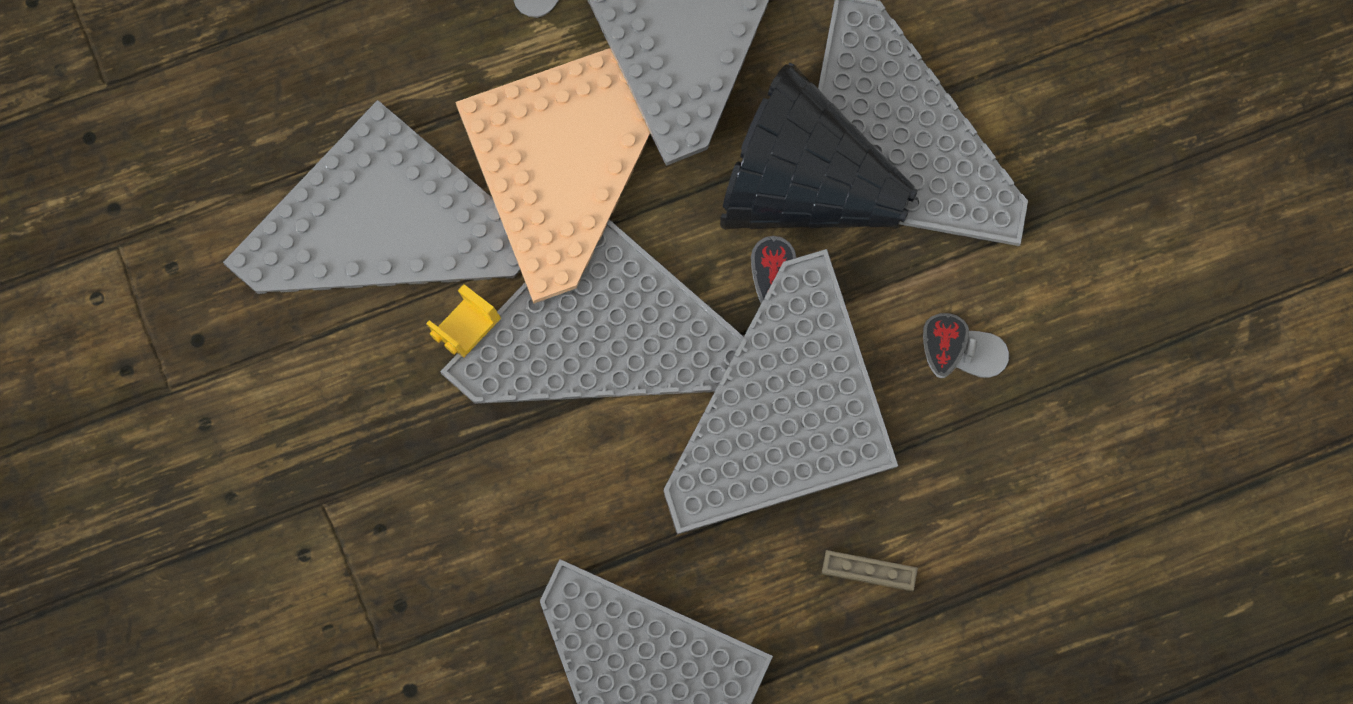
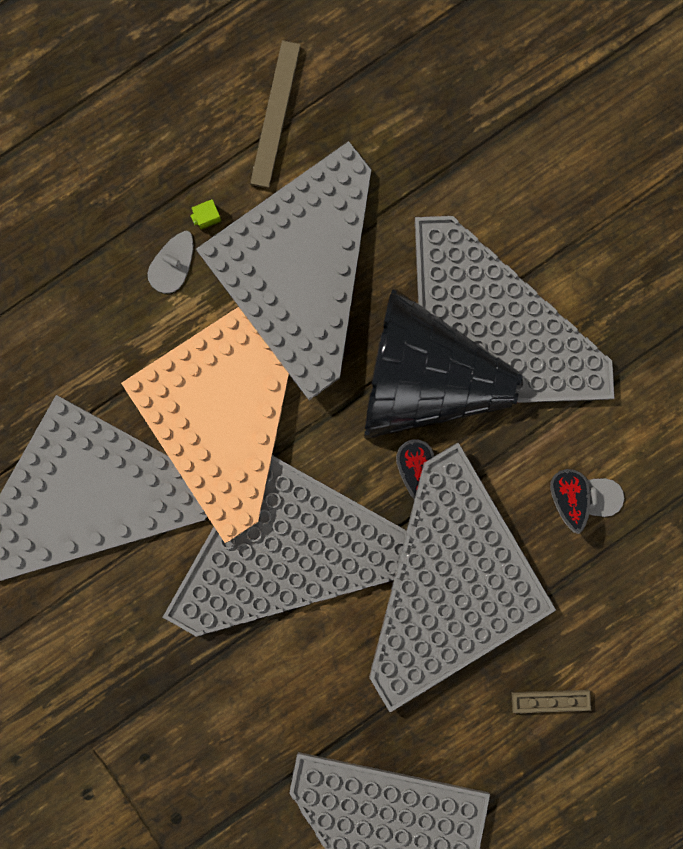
camera: 15 degrees left, 10 degrees up
yellow panel [426,284,501,358] -> none

